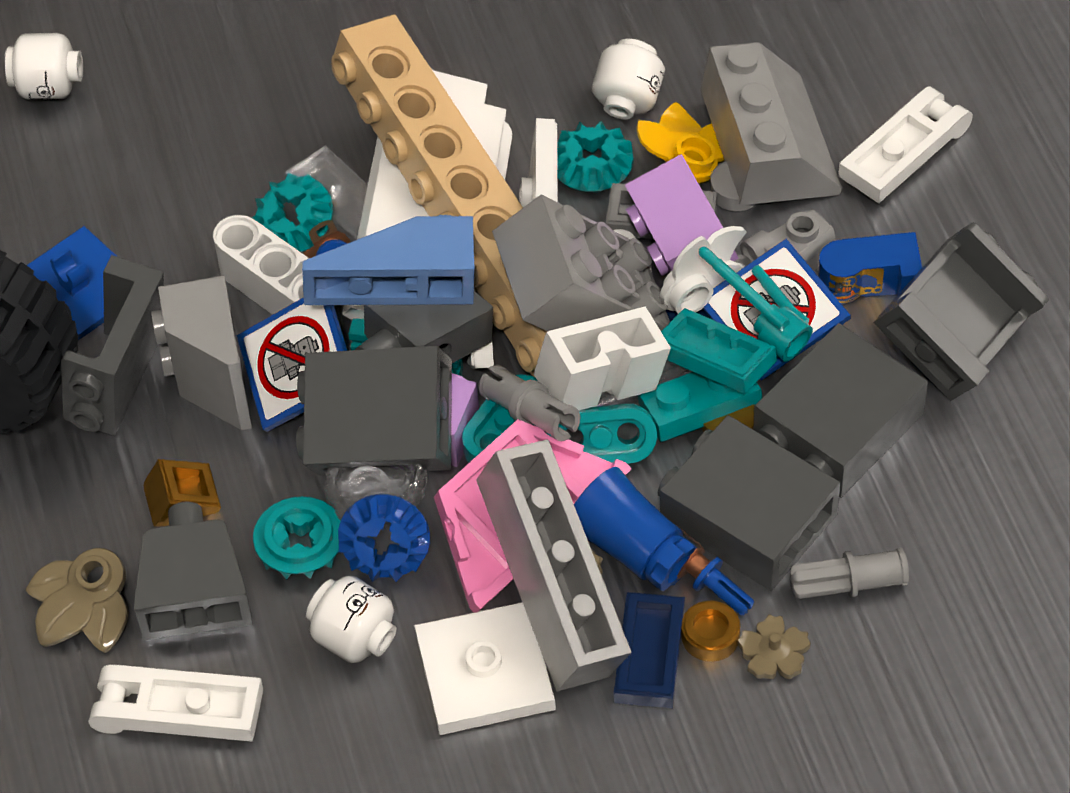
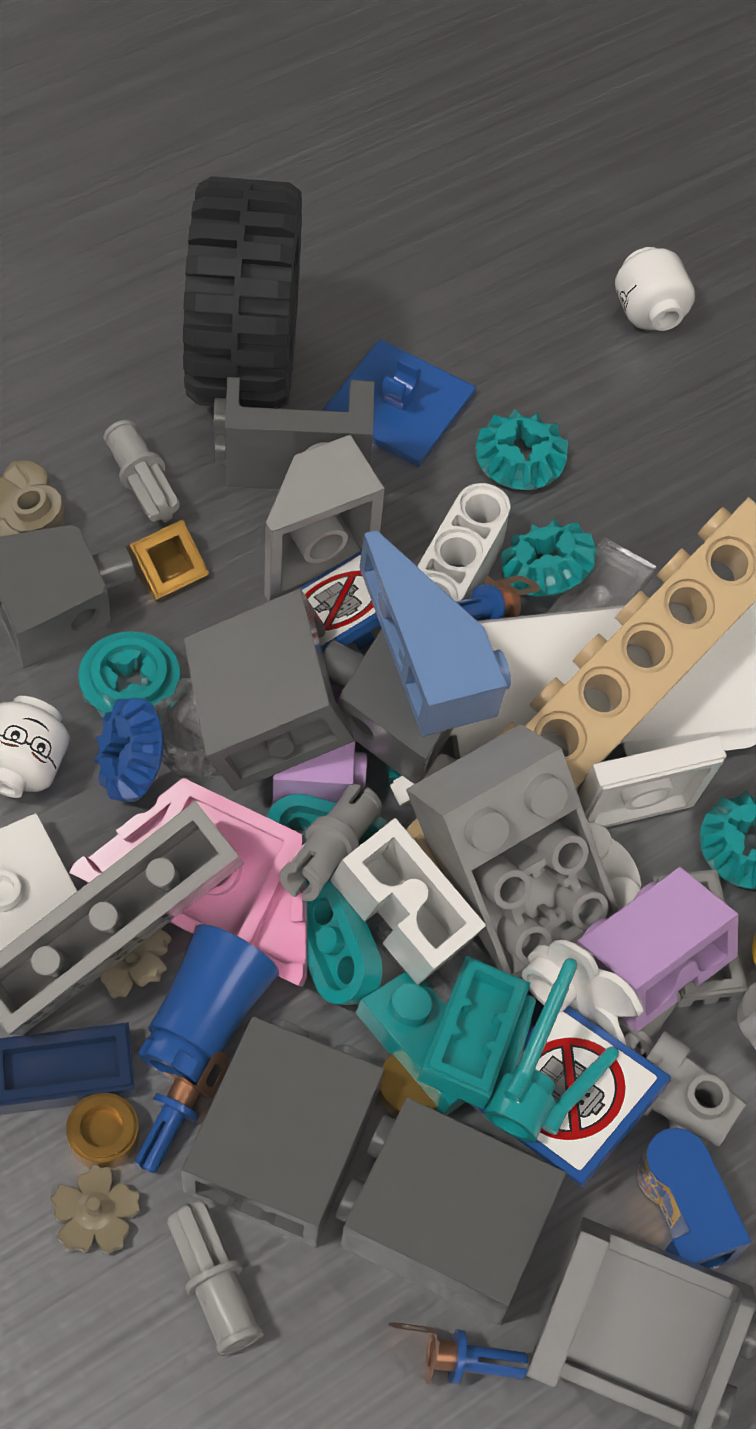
camera: 65 degrees right, 5 degrees up
none -> light grey axle [103,419,180,523]
none -> blue piece [388,1322,528,1384]
none -> teal gear [475,408,568,490]

